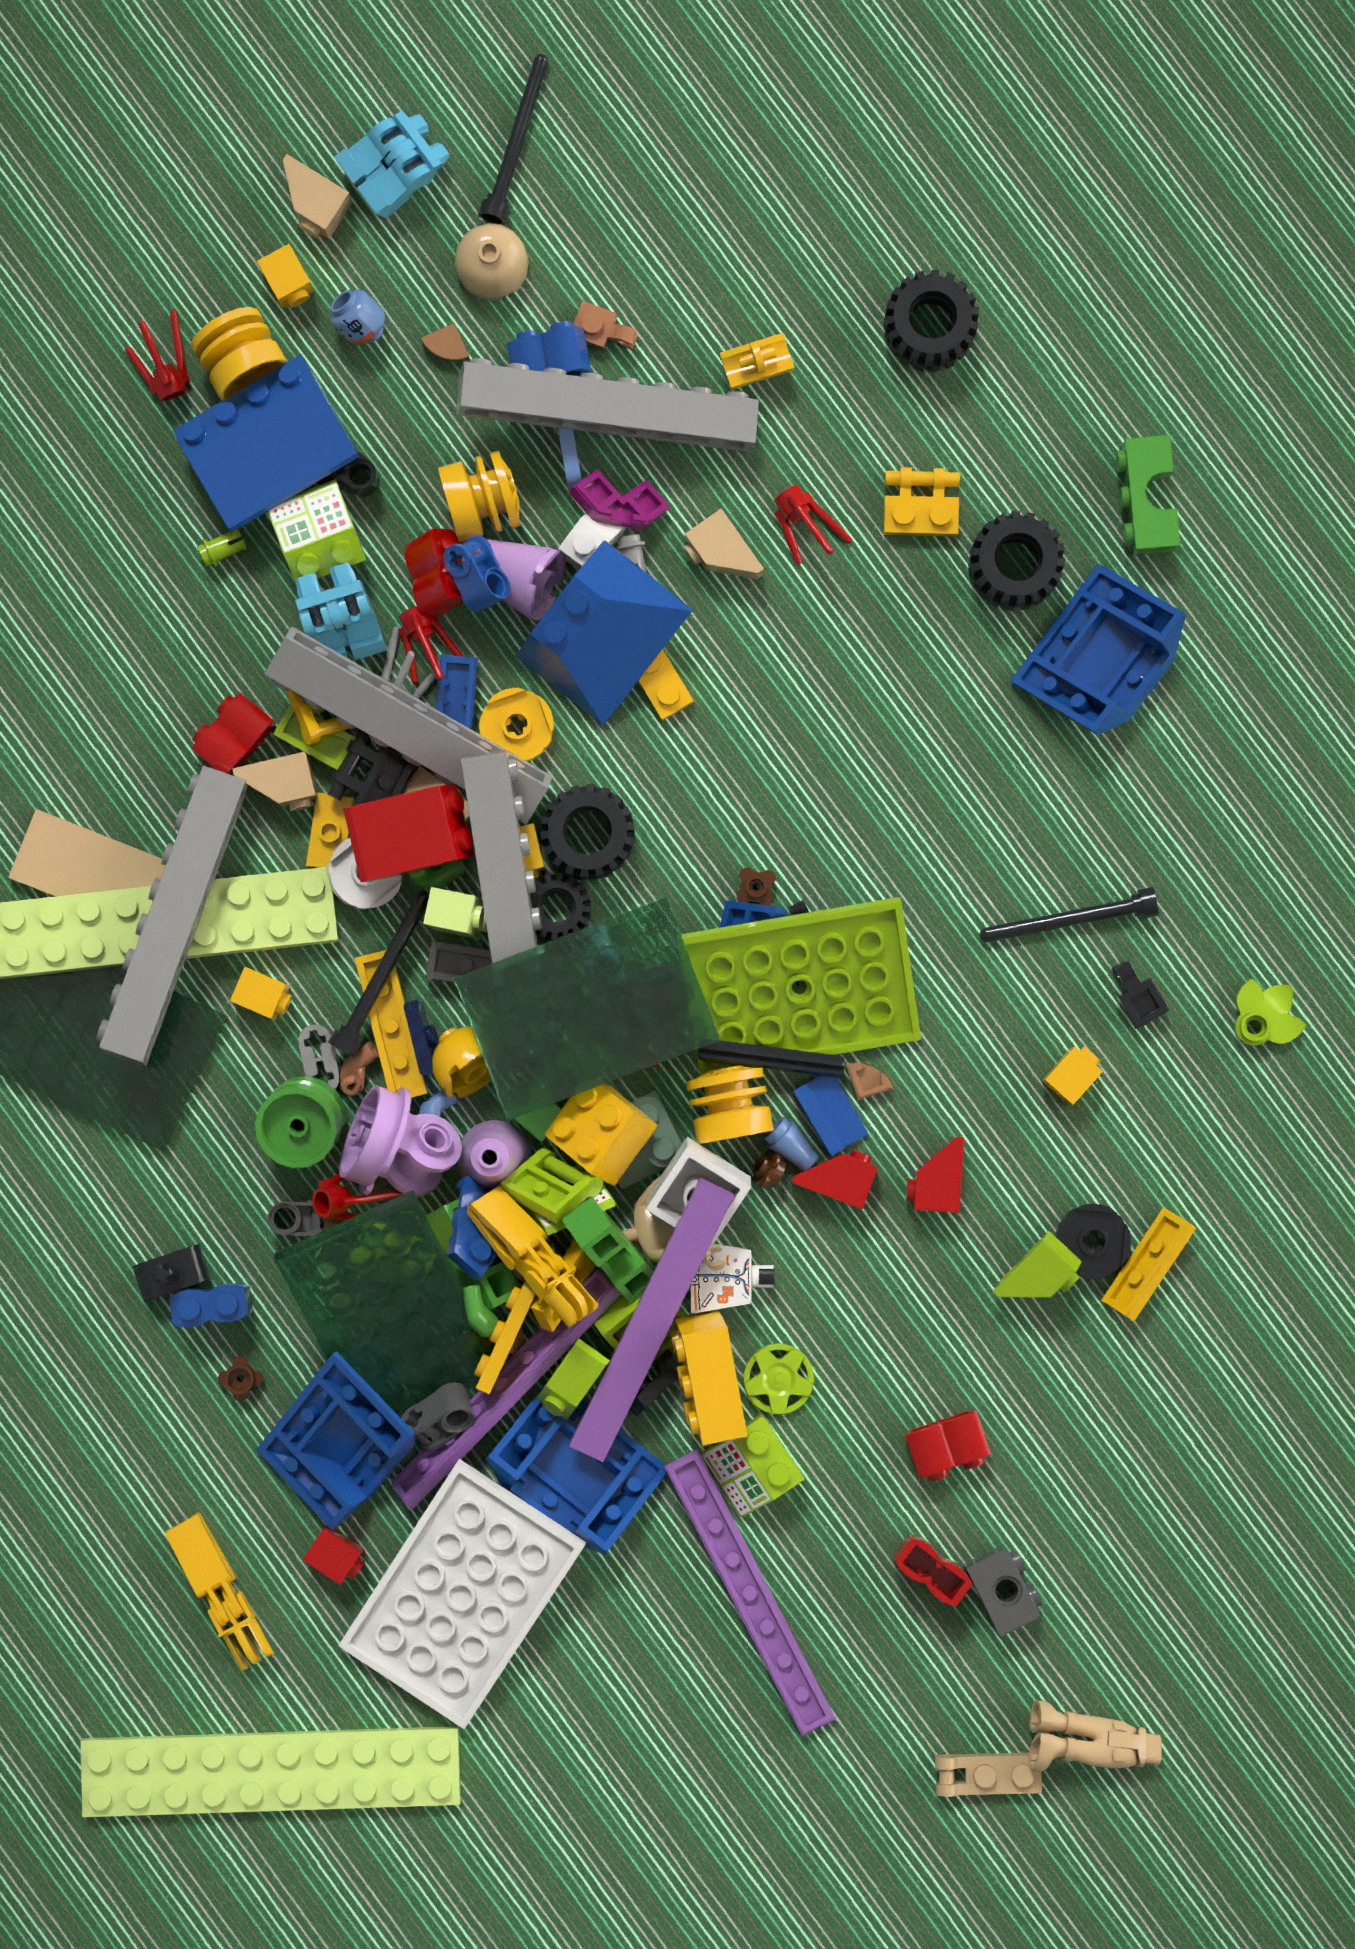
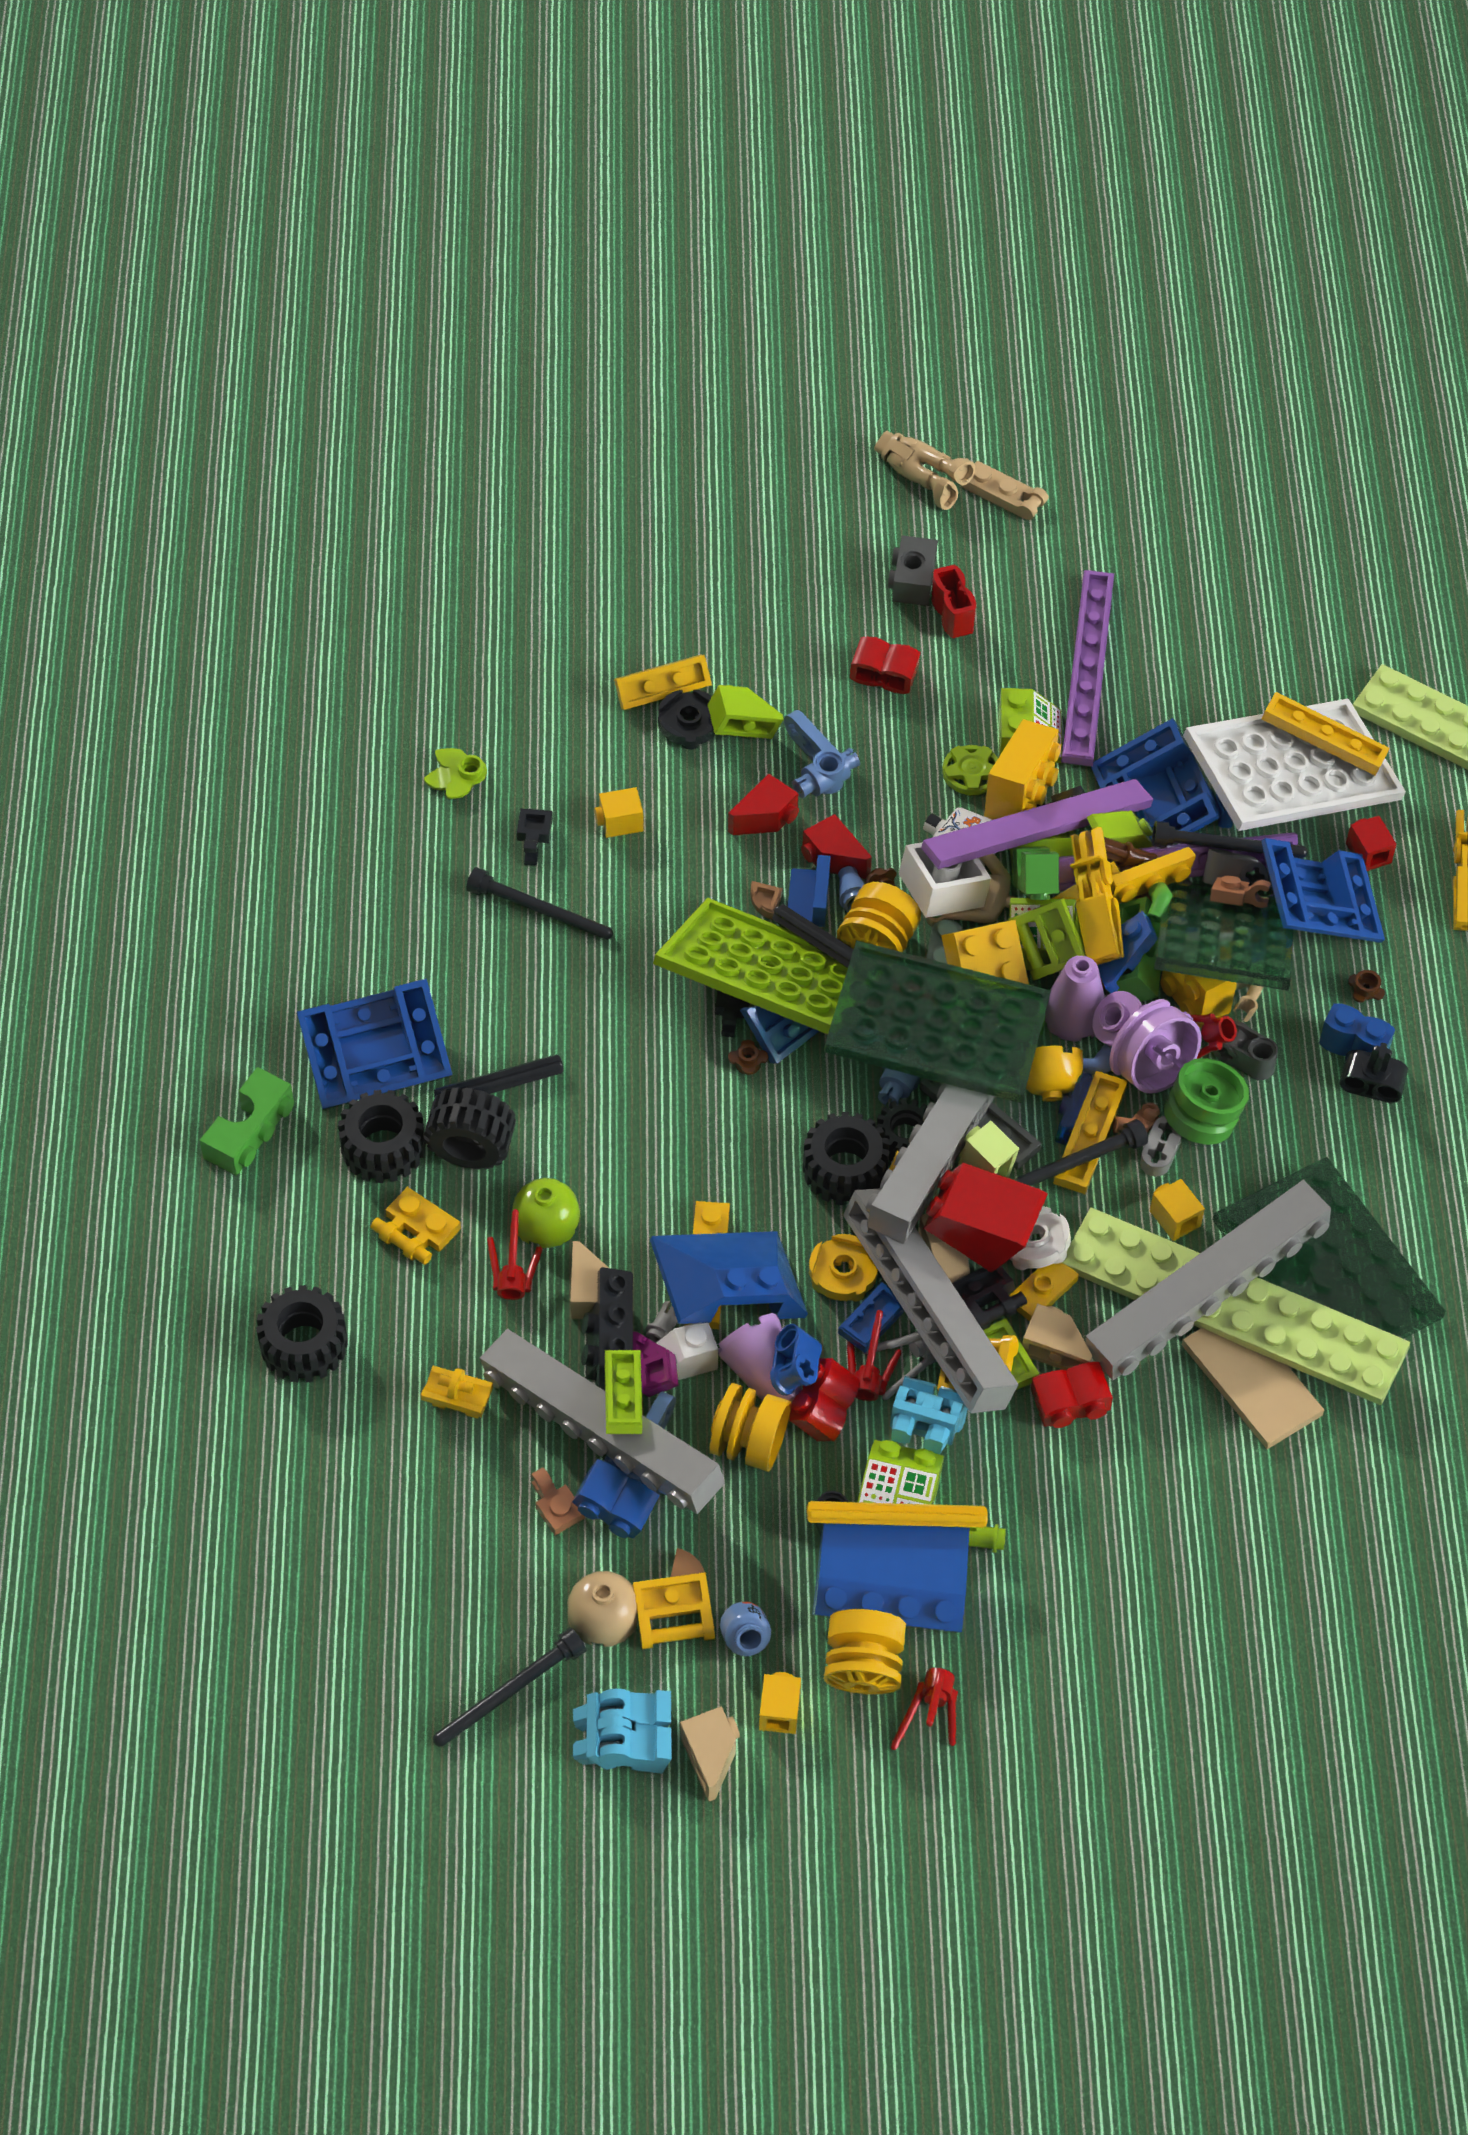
camera: 150 degrees left, 30 degrees down
none -> black tyre [424,1088,516,1169]
none -> black axle [434,1054,564,1098]
none -> lime cylinder [511,1178,580,1248]
none -> black bracket [581,1267,633,1391]
none -> lime tile [605,1350,642,1434]
none -> yellow plate [633,1572,715,1649]
none -> medium blue piece [784,710,860,799]
none -> yellow axle [807,1501,988,1528]
none -> reddish brown axle [1104,837,1157,867]
none -> black piece [1152,821,1308,858]
none -> nougat plate [1210,876,1271,908]
none -> yellow plate [1261,692,1390,776]

